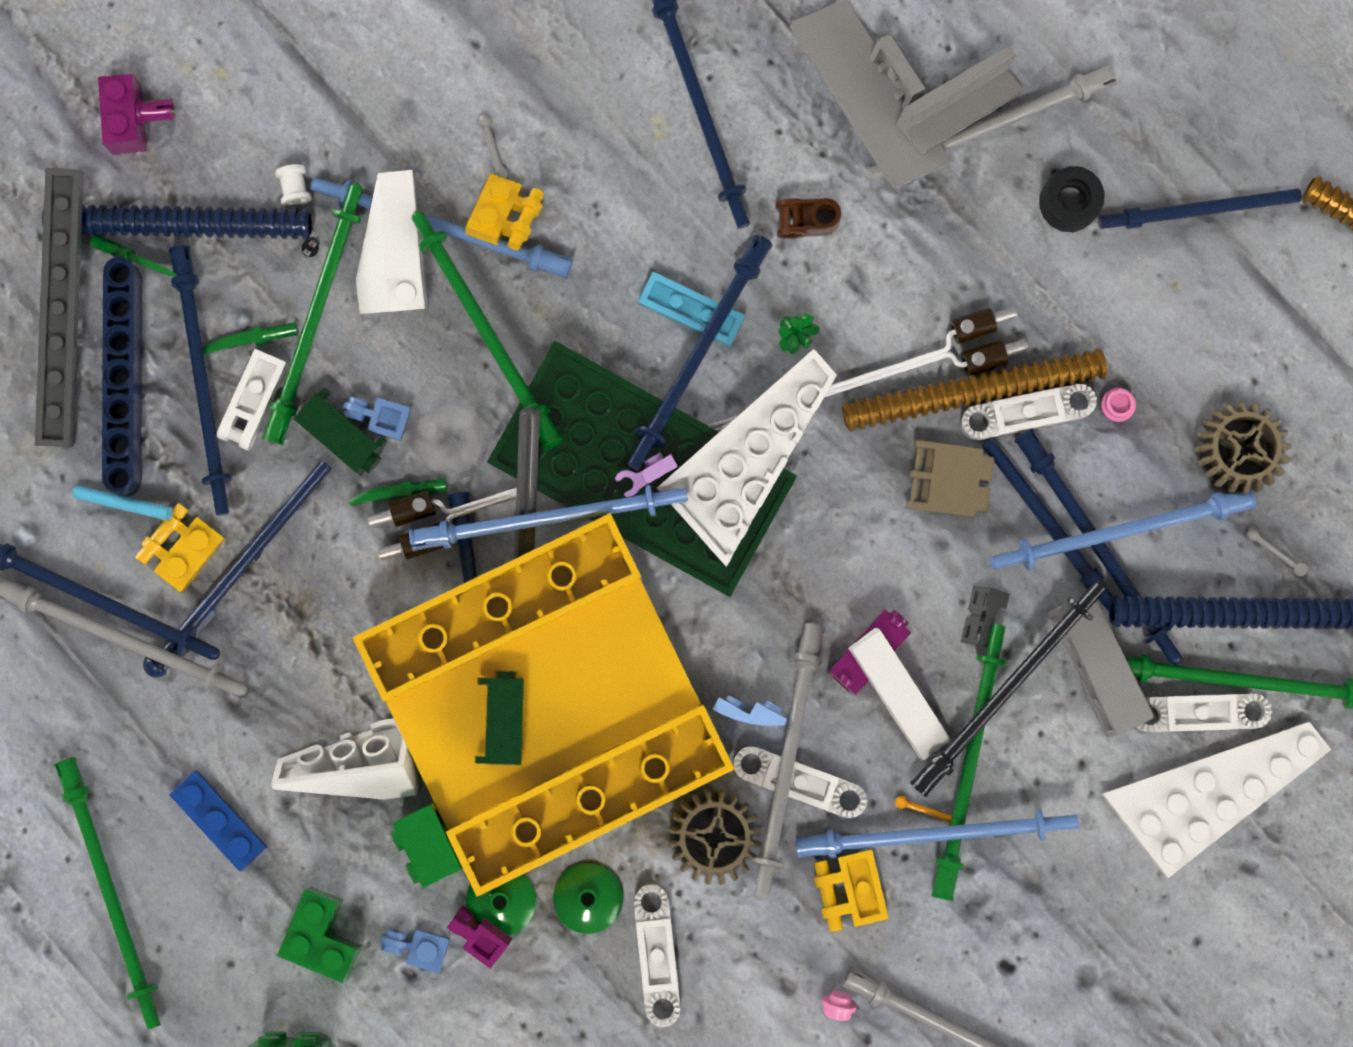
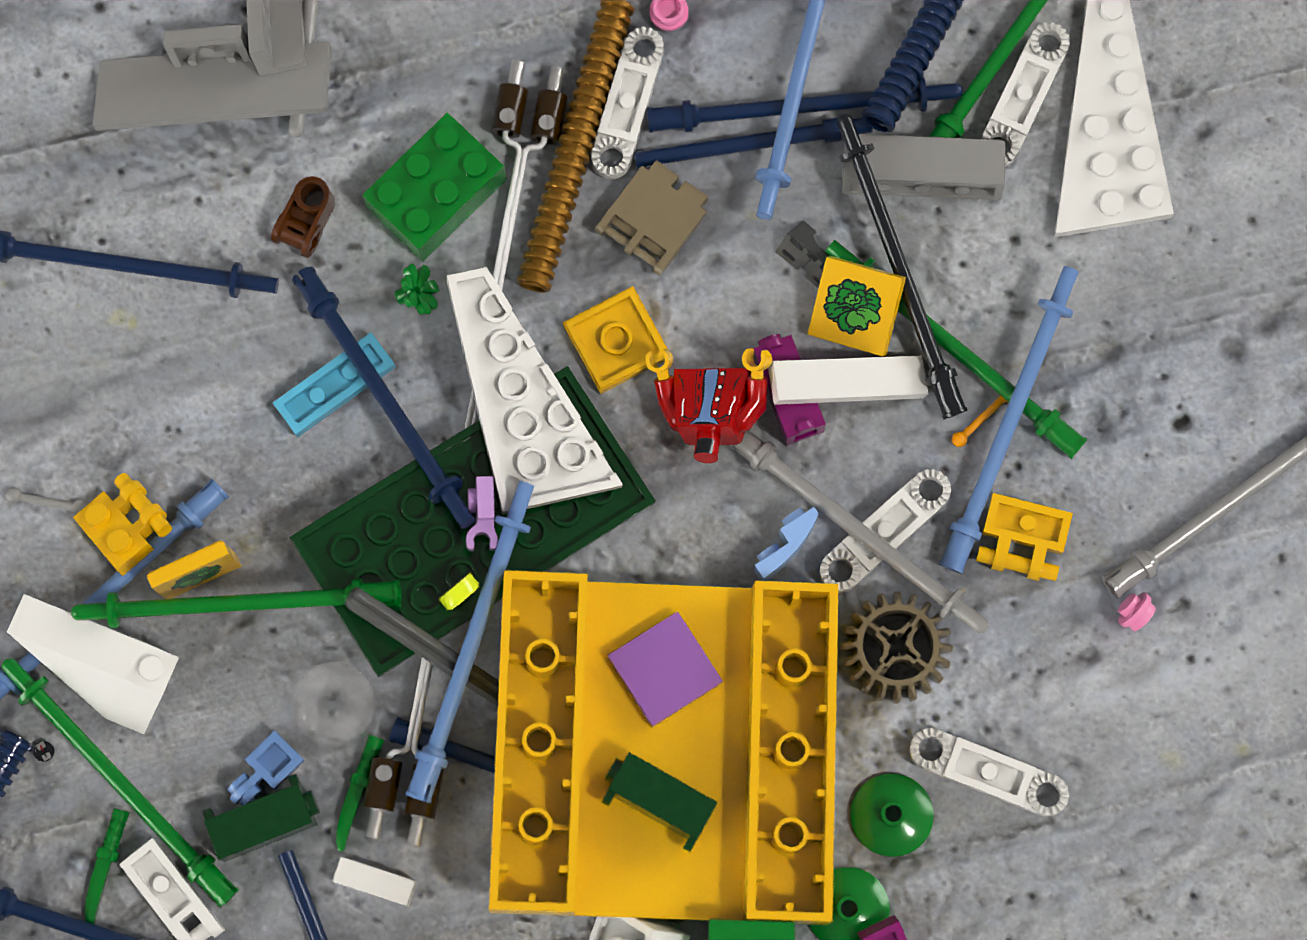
camera: 55 degrees left, 5 degrees down
none -> yellow tile [146,540,242,599]
none -> white piece [332,857,417,907]
none -> green brick [362,112,507,262]
none -> neon yellow tile [438,573,479,611]
none -> yellow tile [562,286,669,395]
none -> medium lavender tile [607,612,723,727]
none -> red torso [645,348,772,463]
none -> yellow tile [807,256,906,357]

